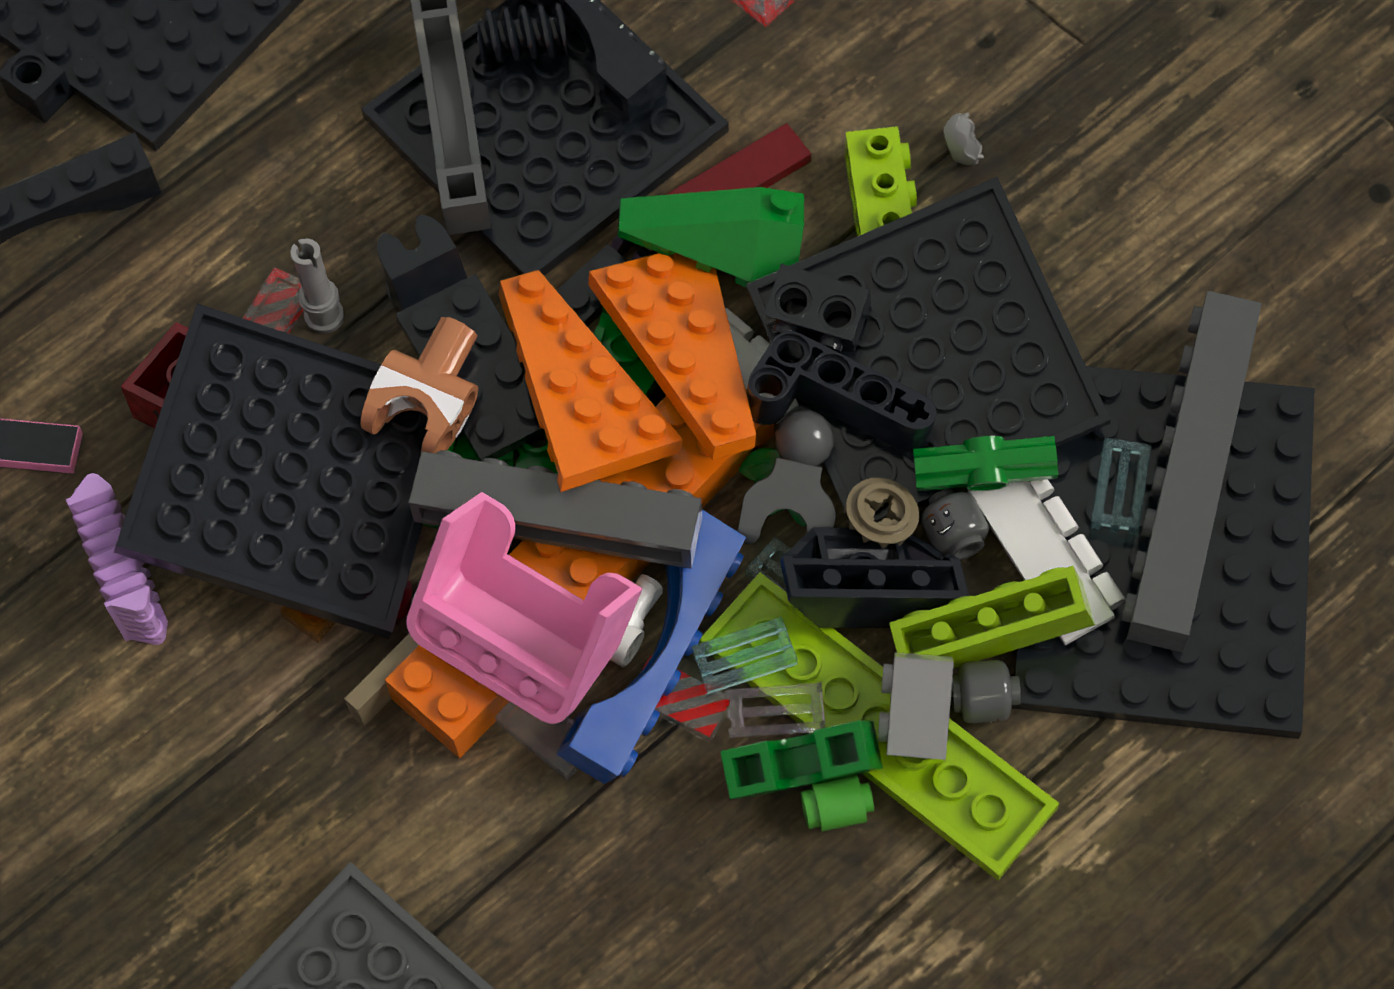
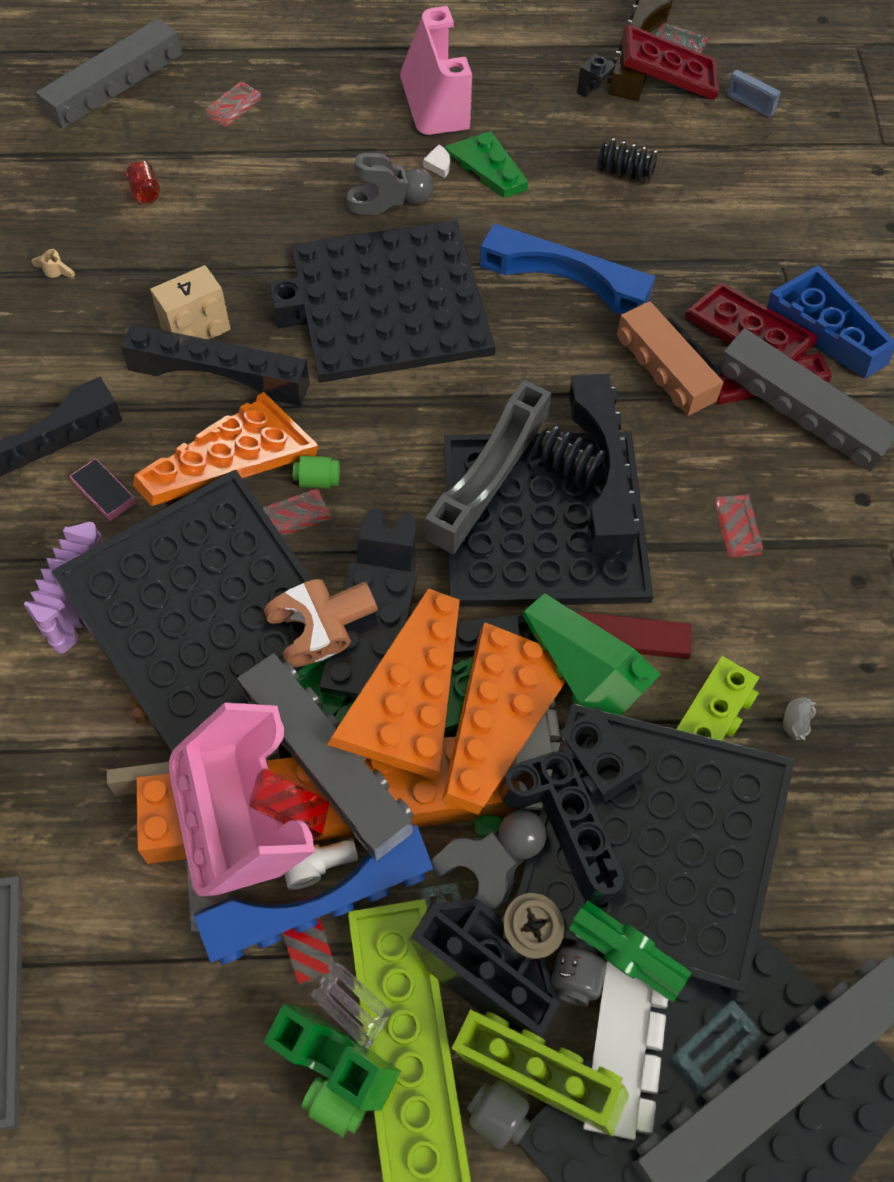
camera: 35 degrees right, 5 degrees down
light grey pin [290,238,344,334] -> none
clear light blue tile [691,617,798,695] -> none
light grey brick [878,652,954,760] -> none
none -> orange wing [133,392,319,506]
none -> tile [249,768,330,840]
none -> bright green brick [293,456,340,489]

